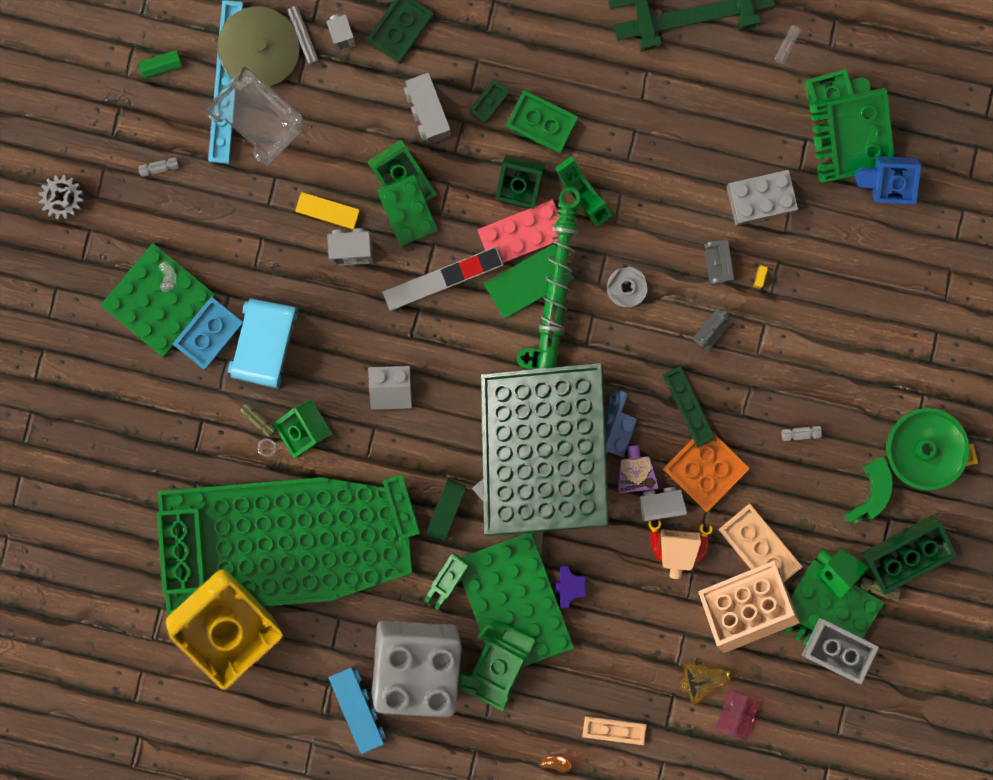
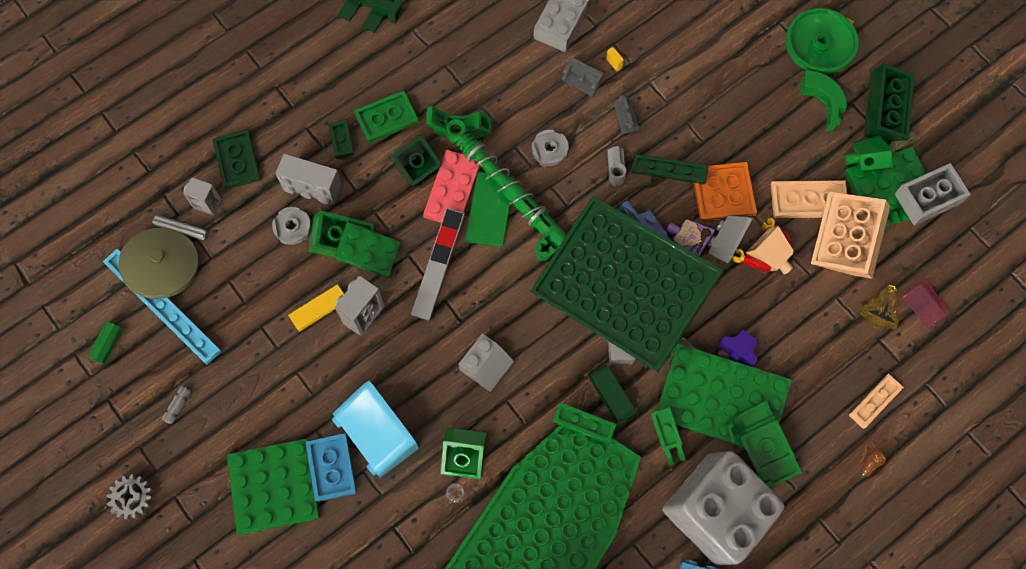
camera: 50 degrees left, 15 degrees down
clear arm [158,261,177,292] -> none
clear windscreen [205,67,303,165] -> none
olive axle [241,404,276,437] -> none
light grey axle [781,426,822,441] -> none
none -> light grey plate [272,207,311,245]
none -> light grey piece [607,146,626,187]

